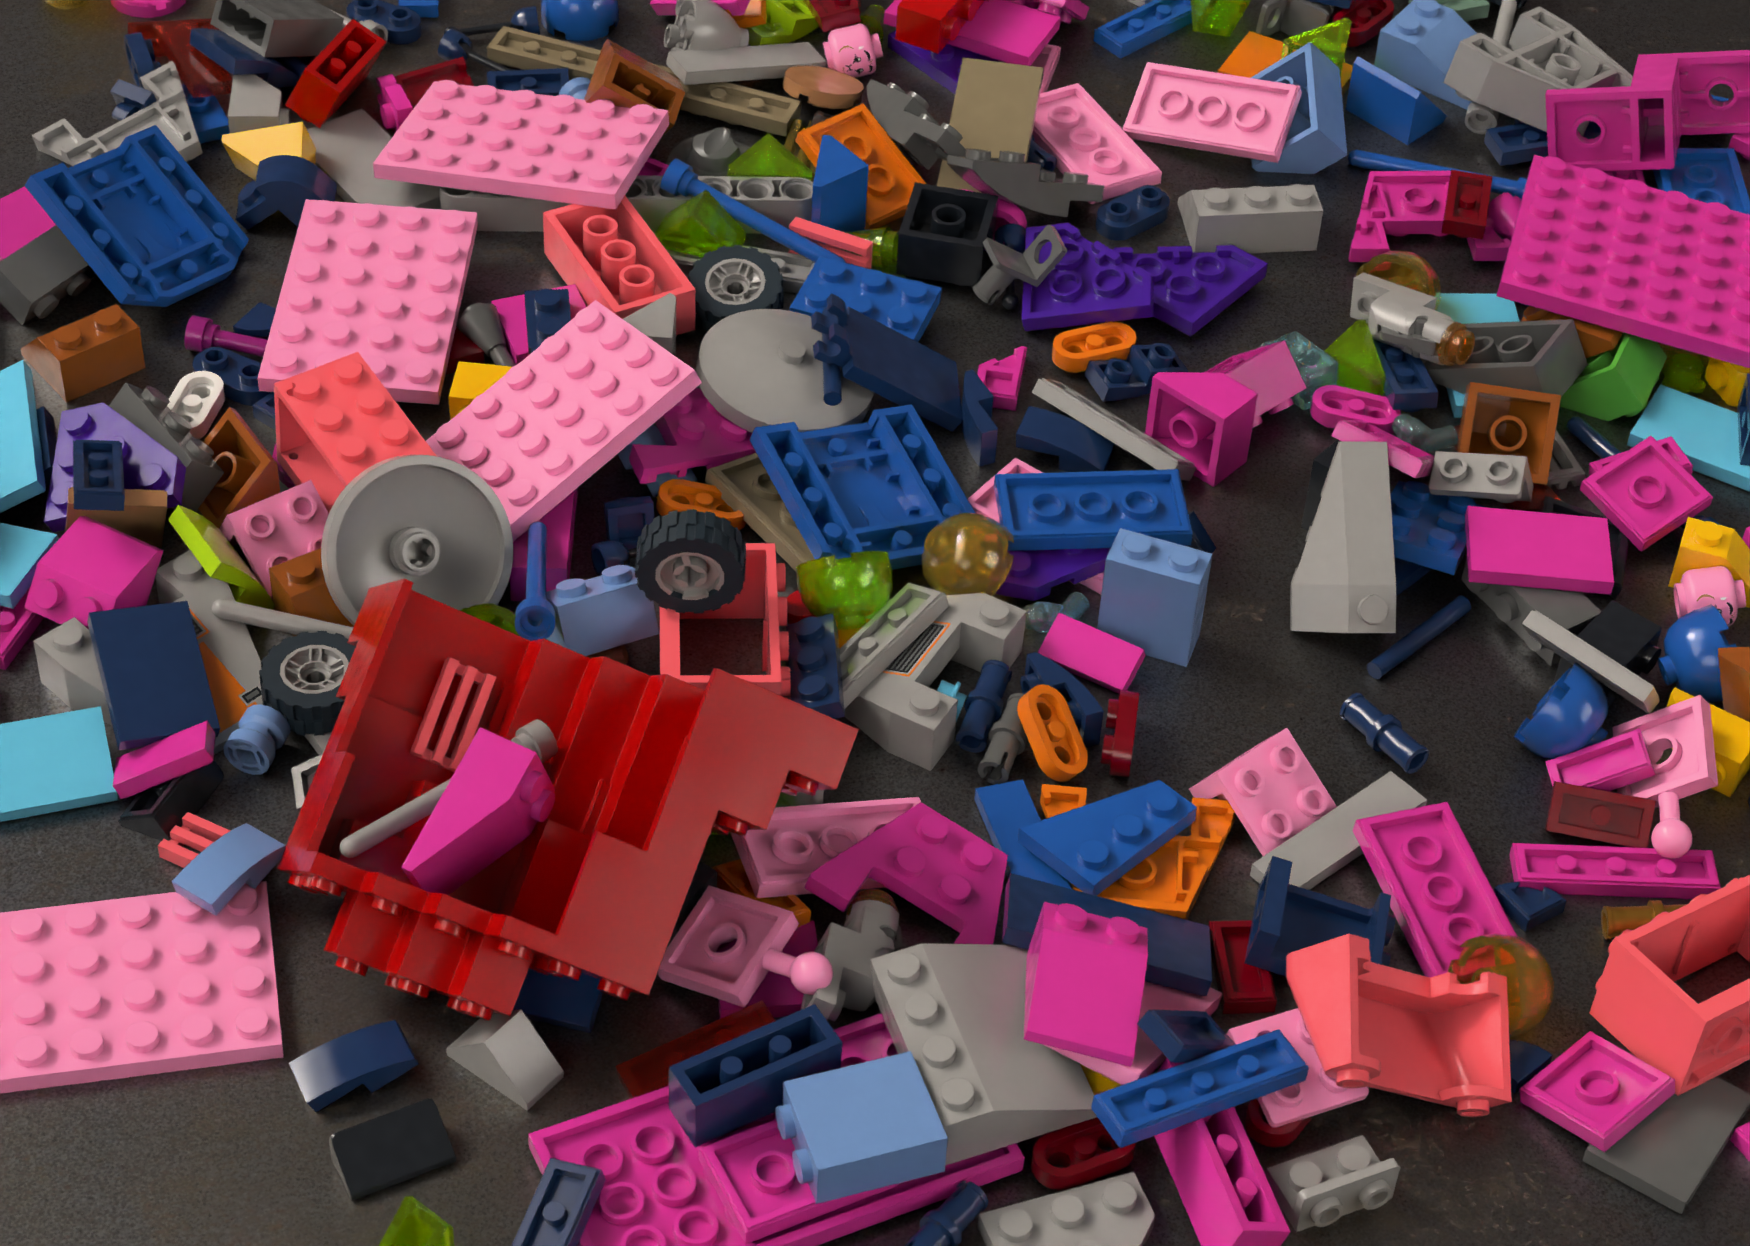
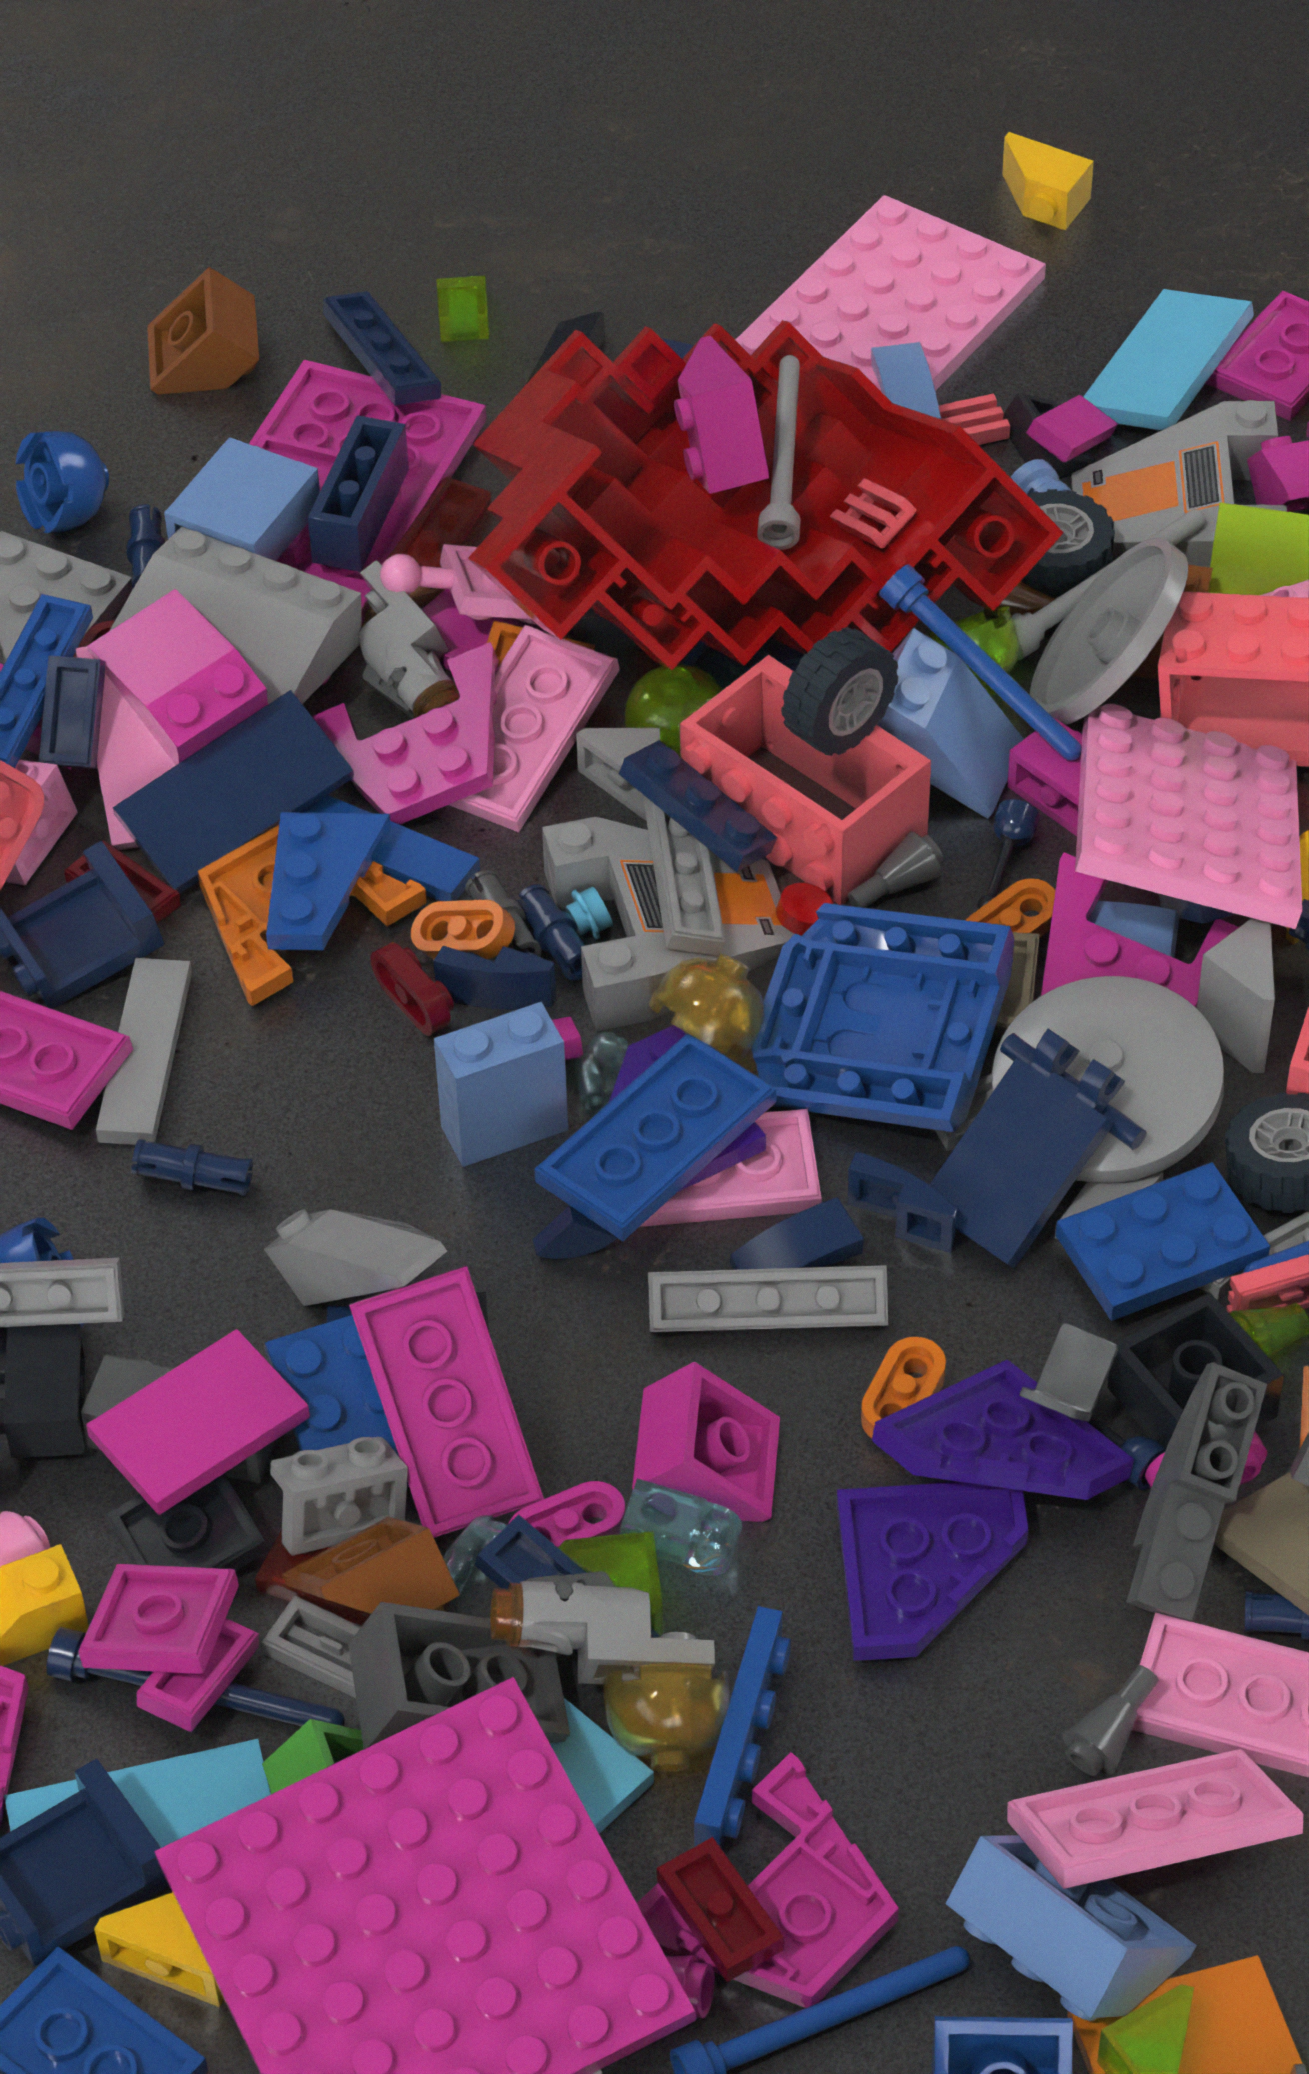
camera: 140 degrees right, 5 degrees up
dark blue tile [87,601,220,750] -> none
dark blue tile [604,496,655,550] -> none
clear neon green cylinder [796,551,893,630] -> none
dark pink tile [977,346,1027,411] -> none
dark blue slope [1084,343,1188,402] -> none
dark blue plate [1096,185,1170,241] -> none
dark pink slope [1145,372,1258,487] -> none
light grey slope [1178,184,1323,254] -> none
bright pink bracket [1189,728,1337,856] -> none
dark blue bar [1367,596,1471,679] -> none
none -> blue plate [694,1606,791,1850]
none -> dark grey cone [1062,1665,1159,1776]

